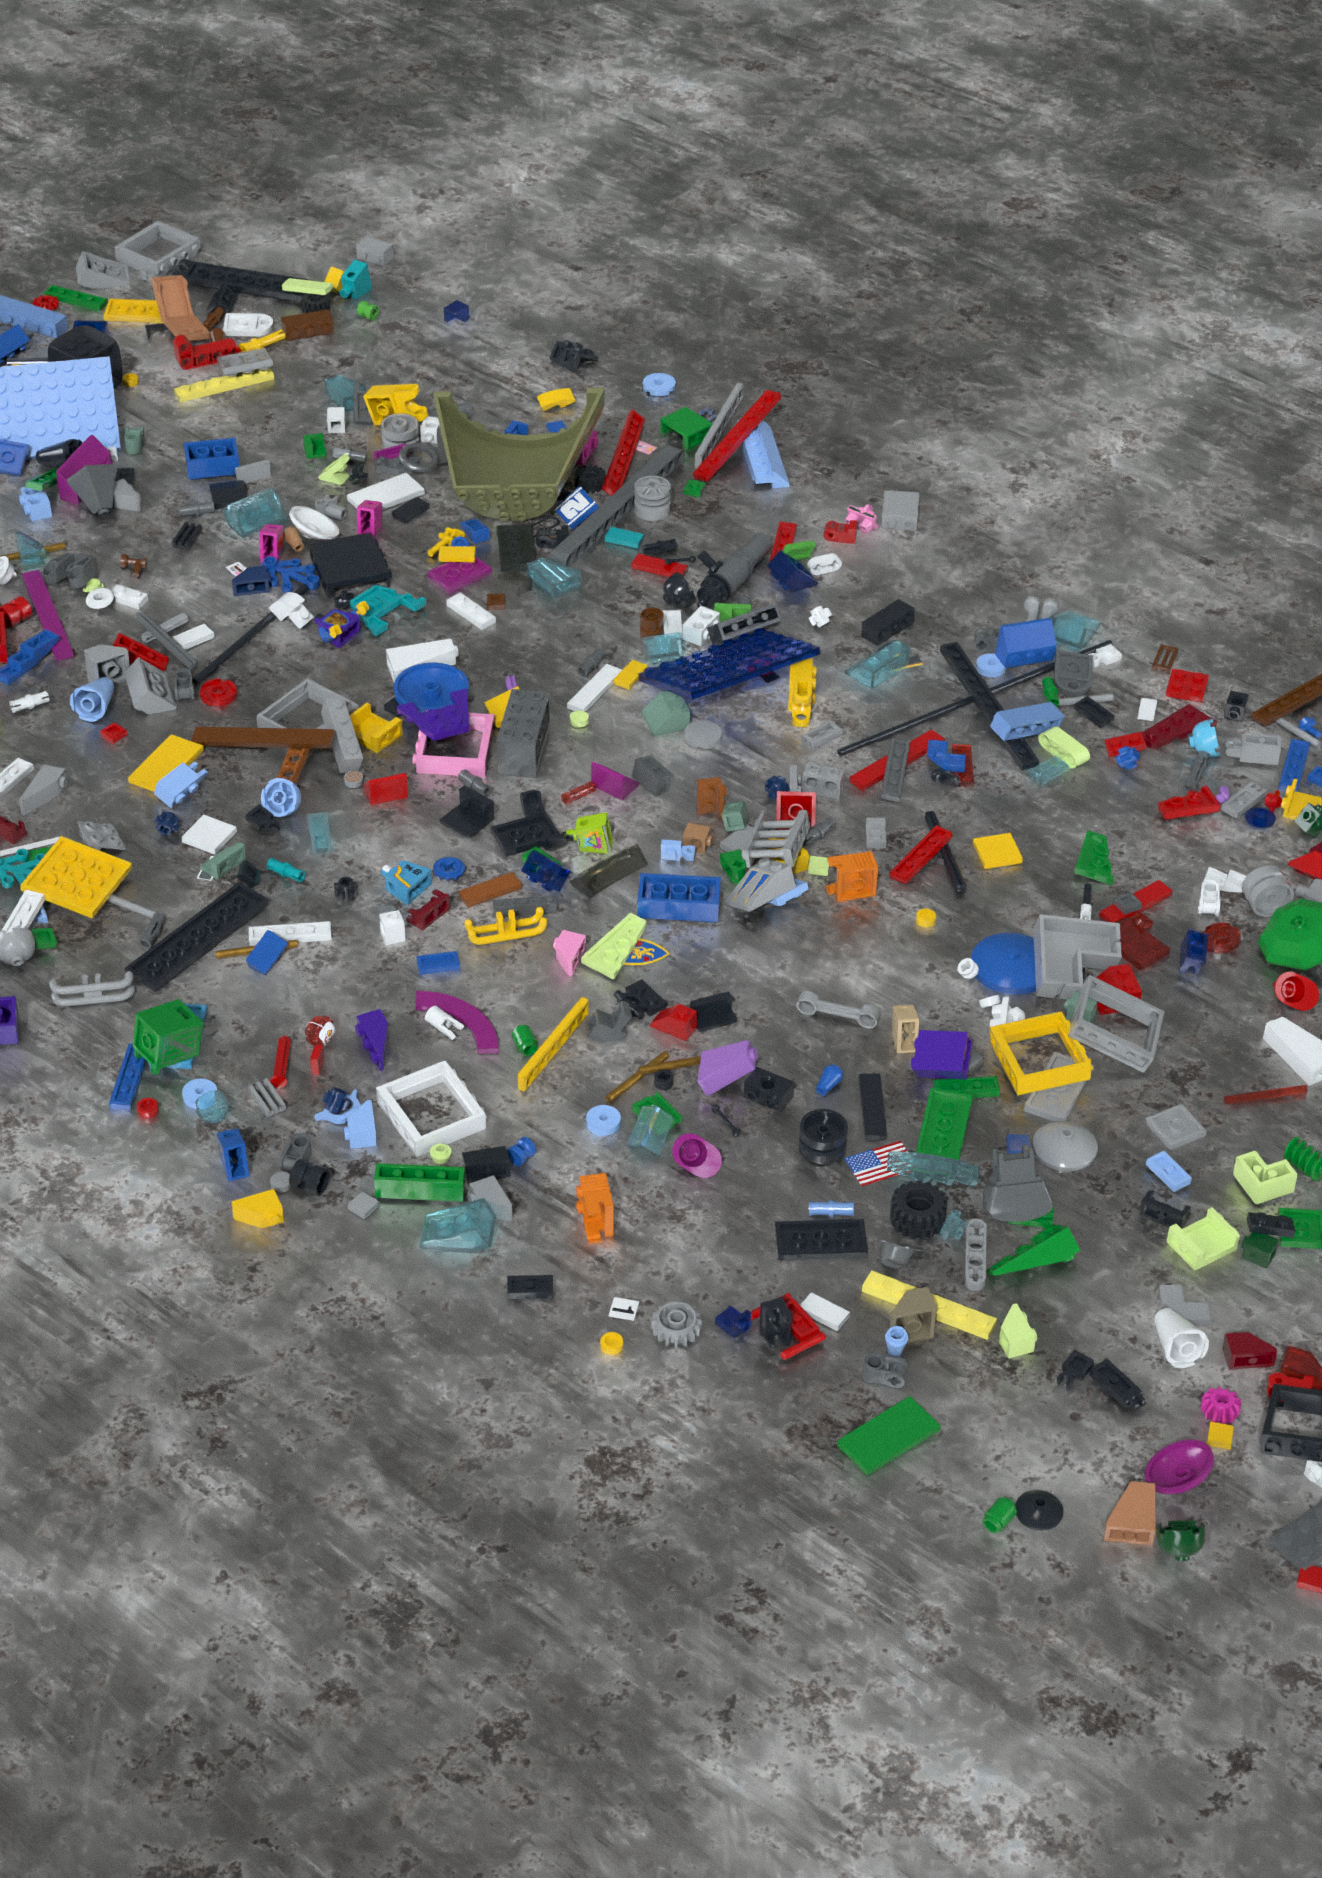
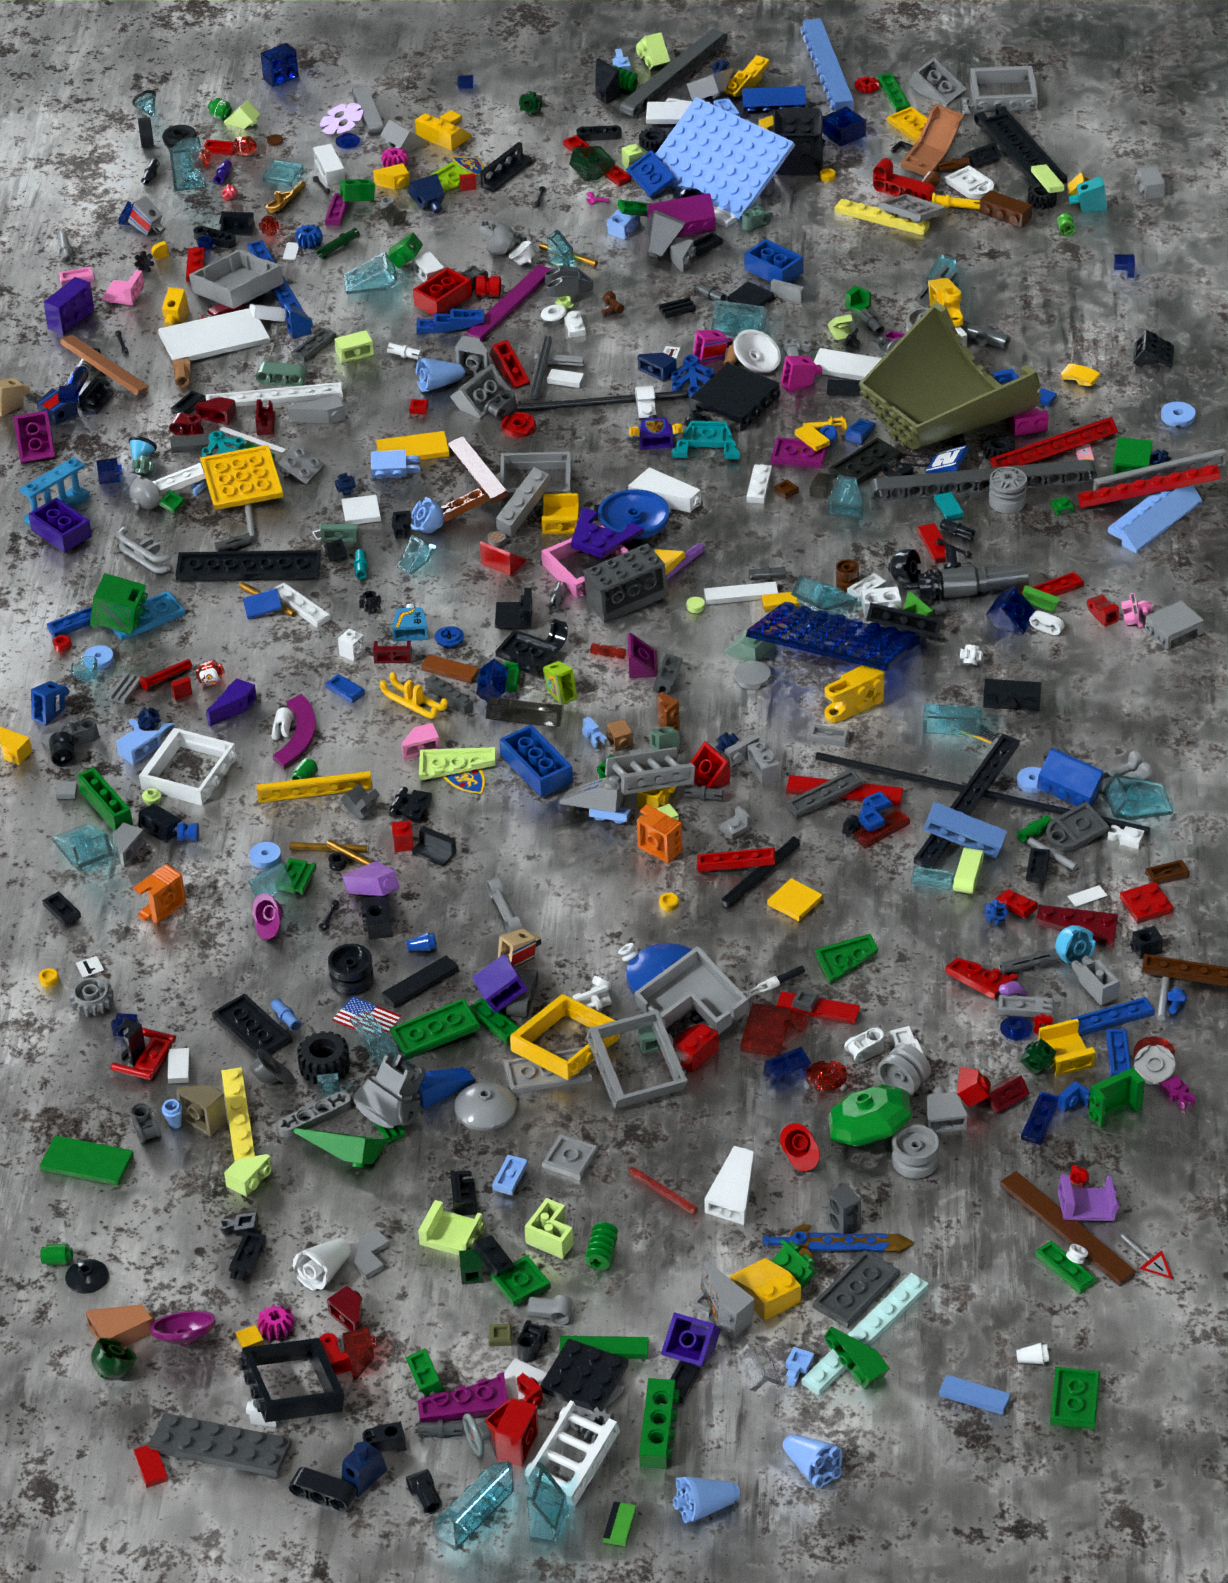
camera: 55 degrees right, 0 degrees up
white brick [327,407,345,433] -> none

